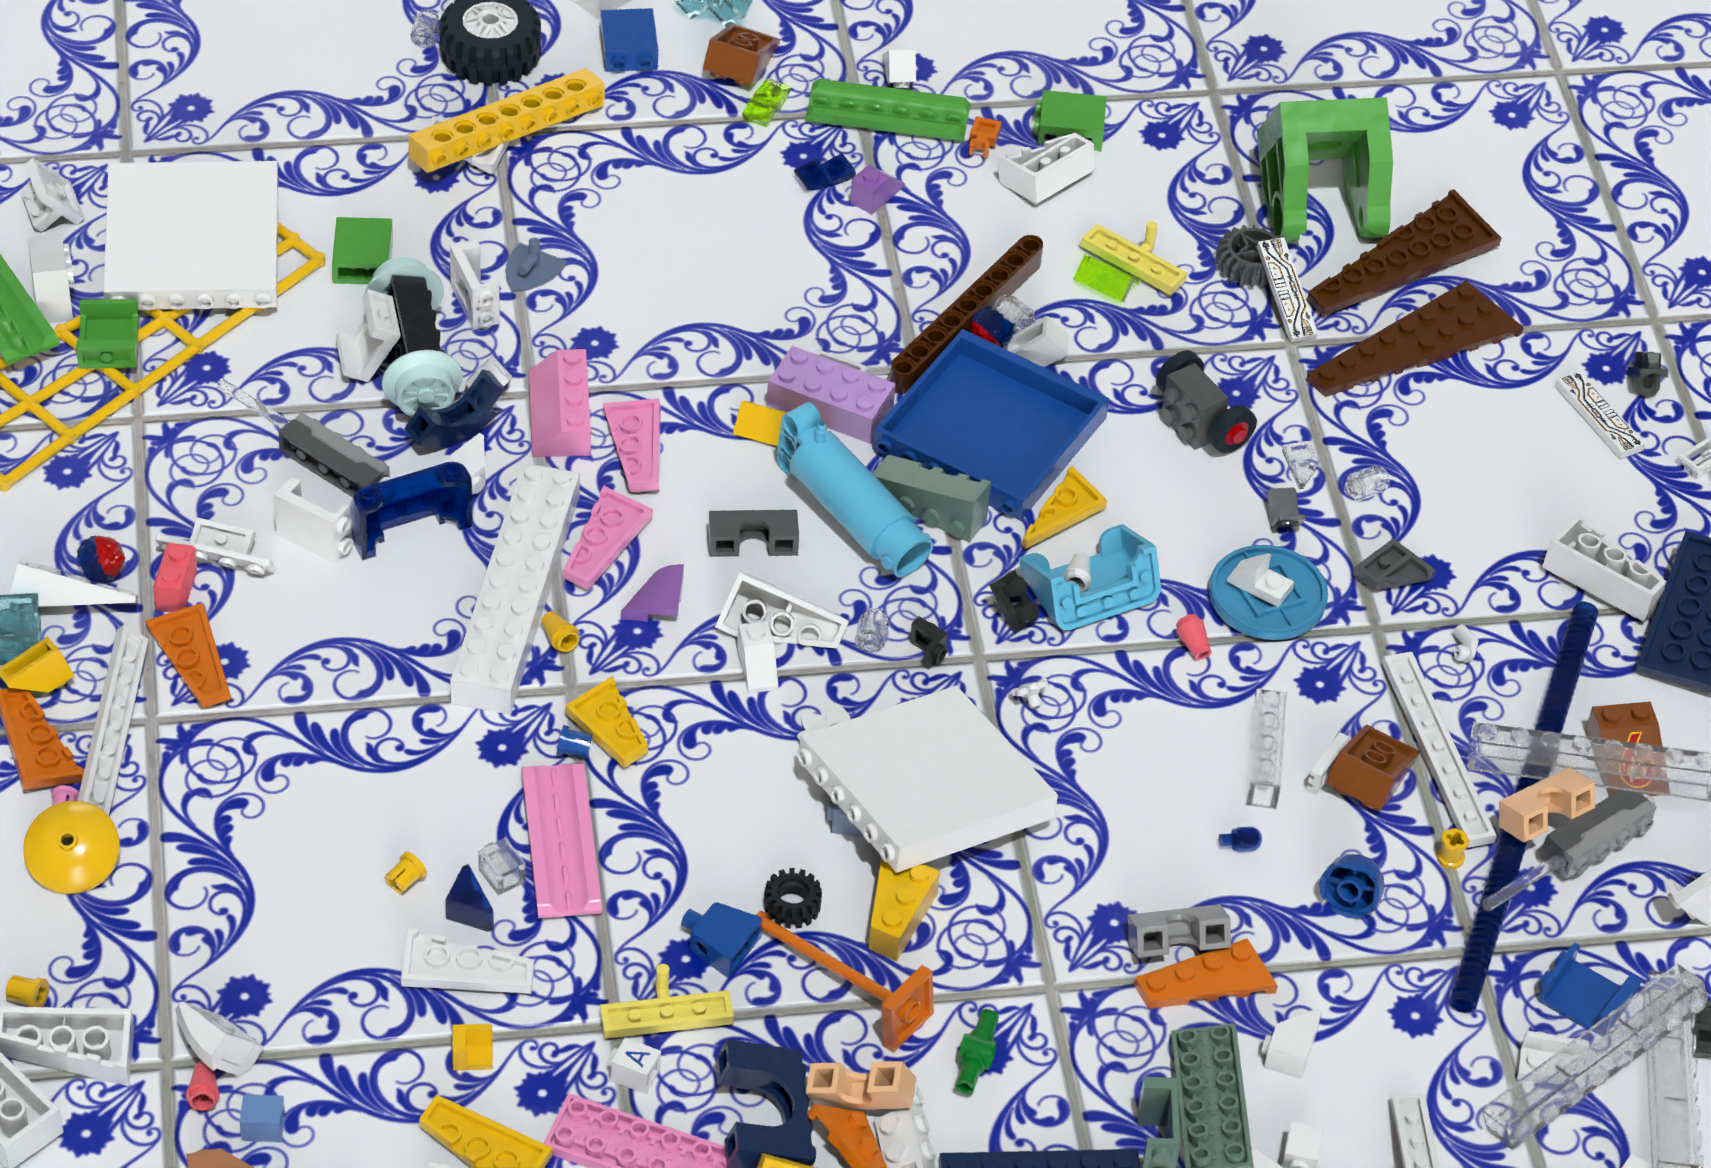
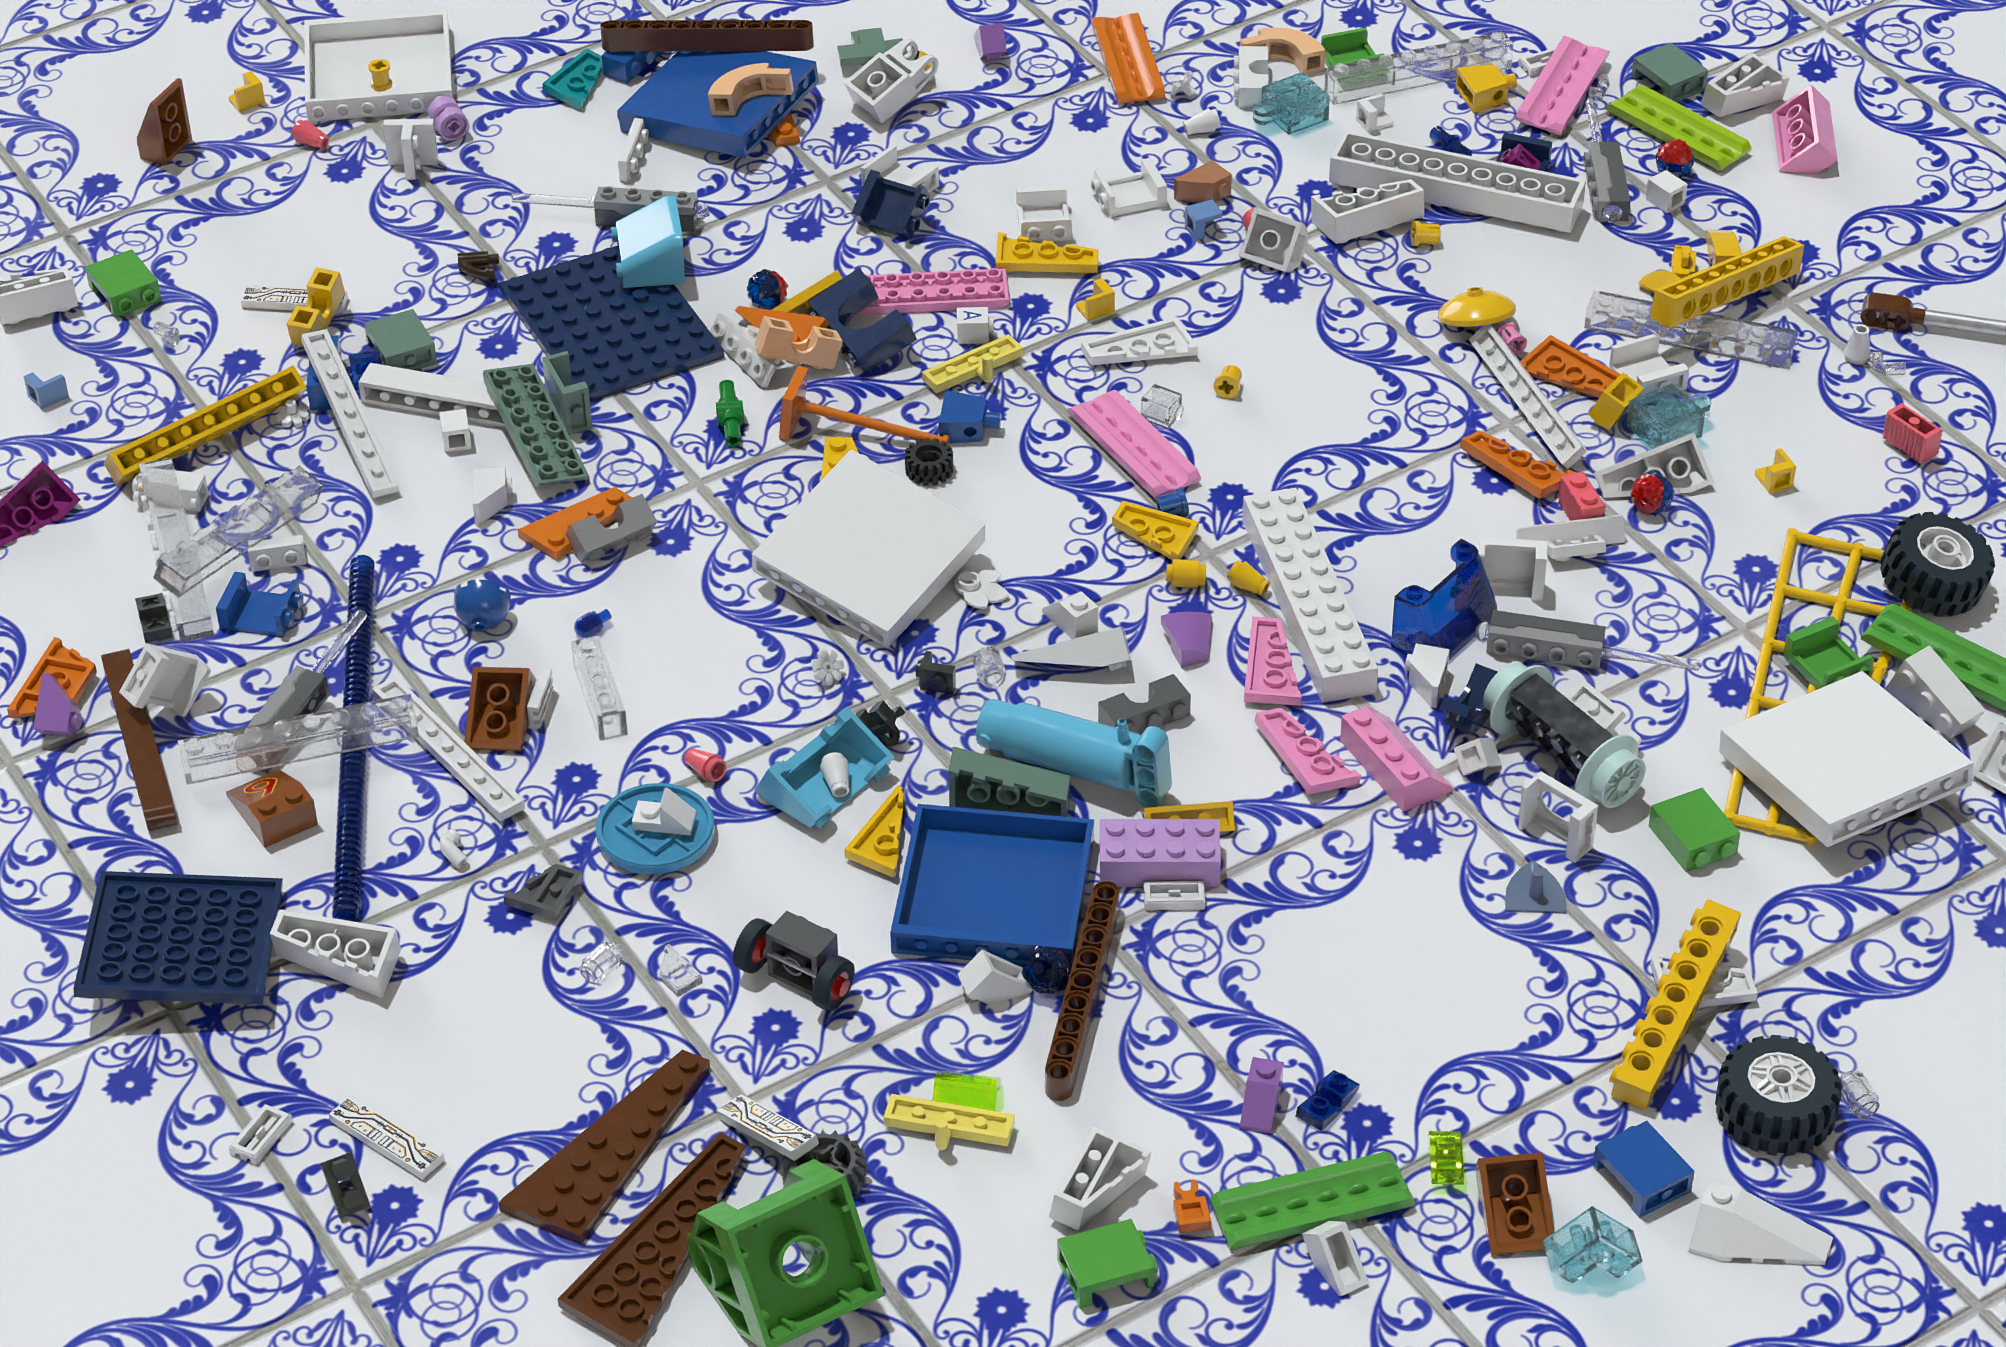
camera: 160 degrees right, 5 degrees down
clear blue slope [445,864,494,932] -> none
clear brick [993,295,1035,333] -> none
dark grey bracket [1267,487,1306,528] -> none
yellow bush [1436,828,1469,869] -> none
light nougat arch [1499,767,1595,843] -> none
none -> yellow brick [1166,559,1206,588]

